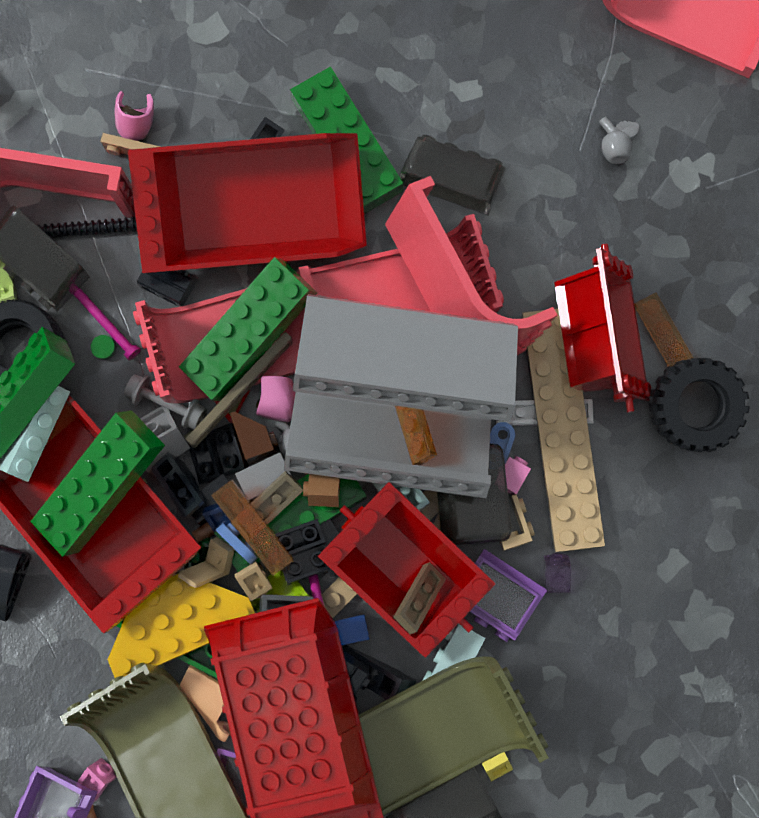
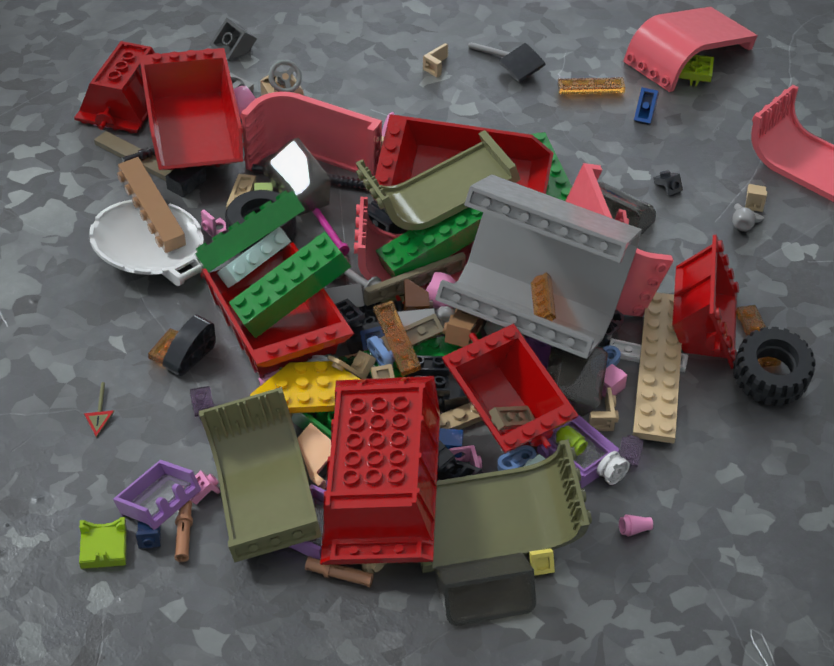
camera: 10 degrees right, 35 degrees down
none -> clear purple bracket [190,386,214,417]
none -> olive panel [356,130,521,230]
none -> bright pink bracket [449,445,482,468]
none -> lime brick [556,425,588,456]
none -> white wheel [597,451,630,485]
none -> bright pink cone [619,514,653,537]
none -> black bracket [653,170,683,196]
none -> tan bracket [745,184,767,212]

